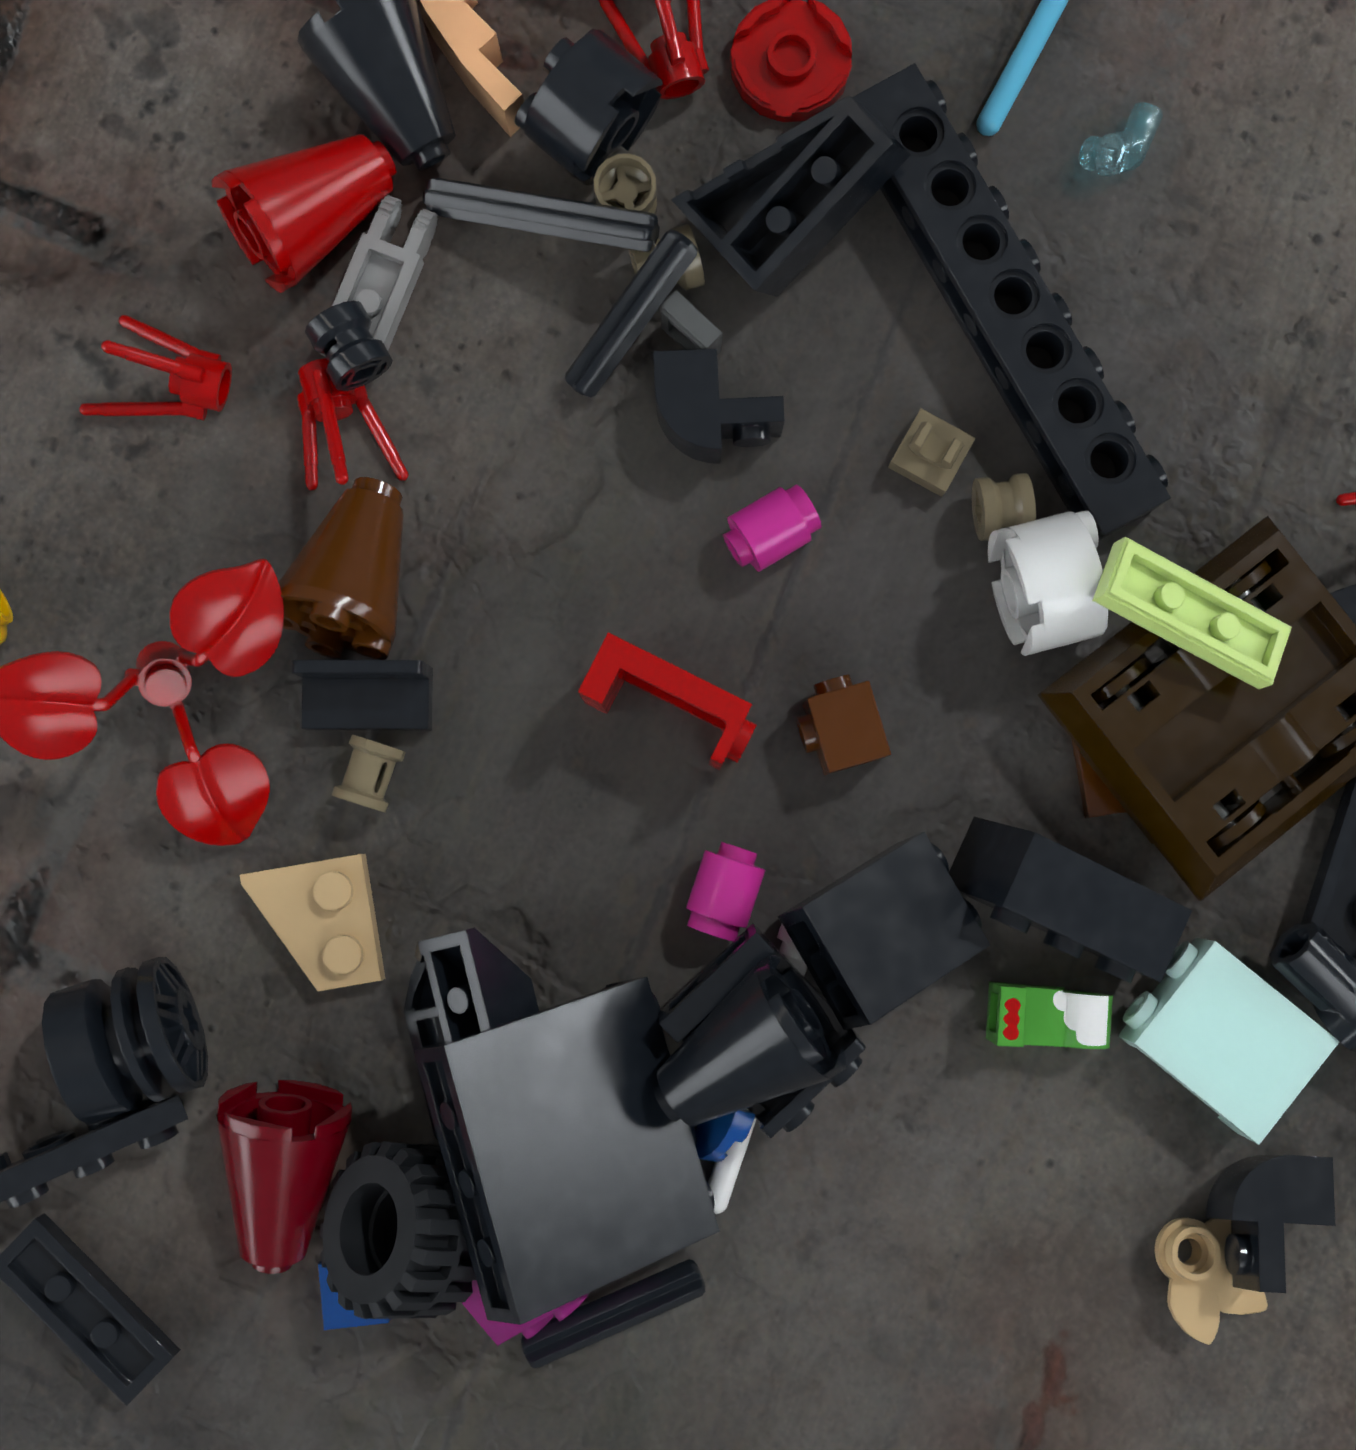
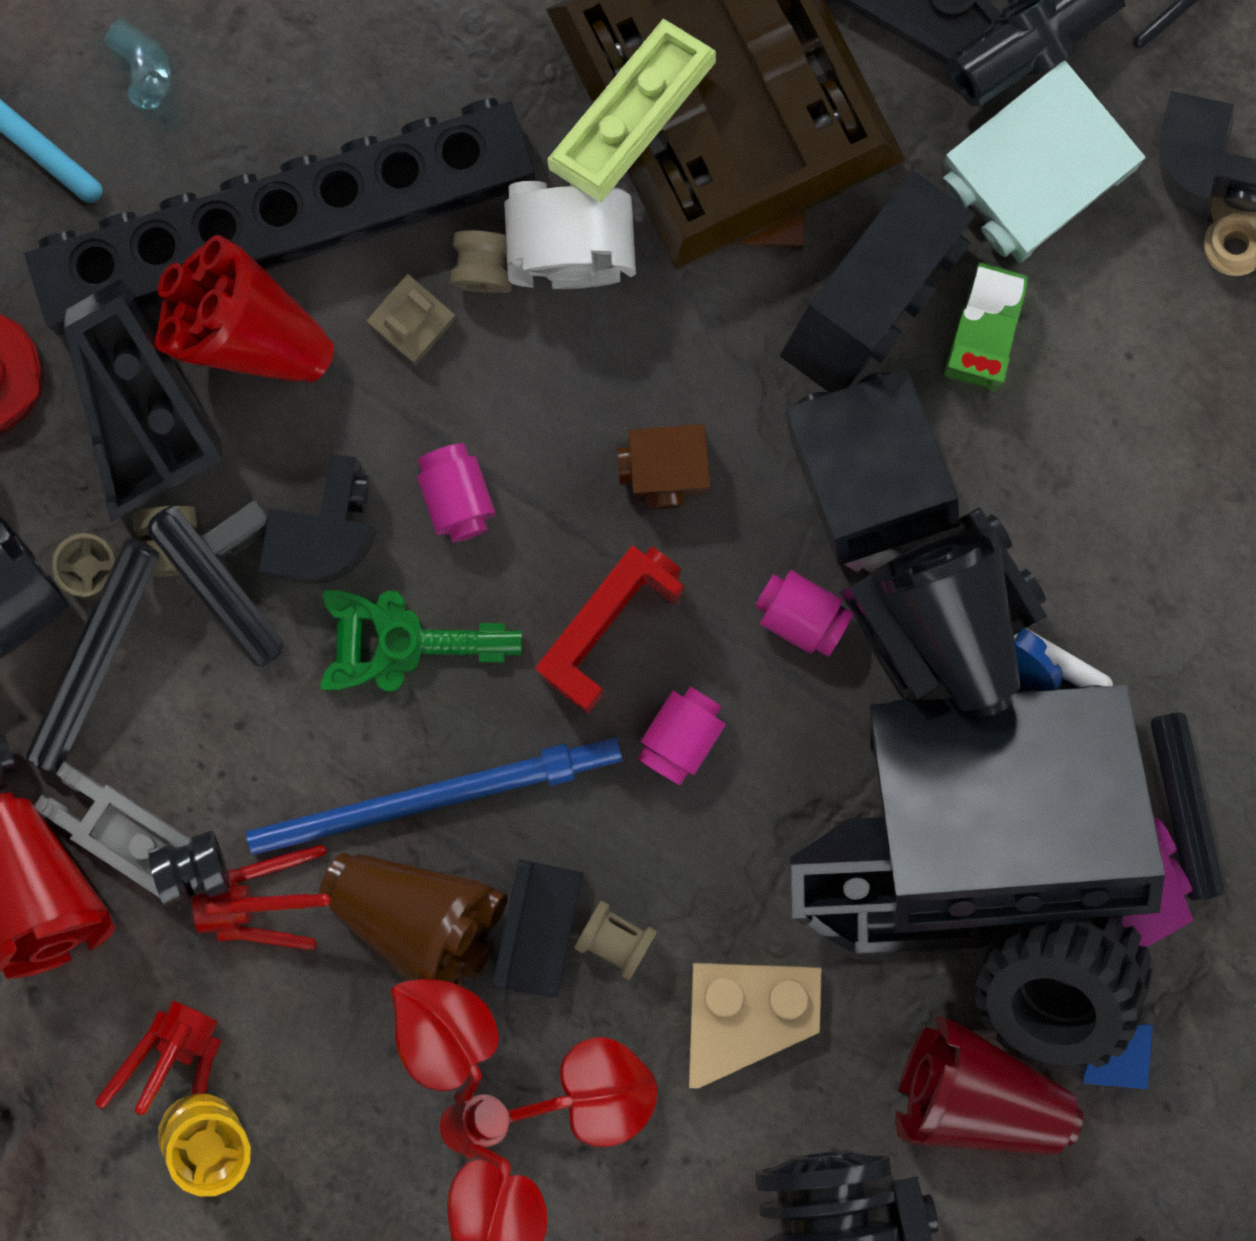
camera: 75 degrees left, 0 degrees up
none -> red cone [155,235,334,383]
none -> yellow wheel [158,1094,251,1197]
none -> blue bar [246,737,623,856]
none -> green piece [320,590,522,692]
none -> dark pink brick [637,687,726,786]

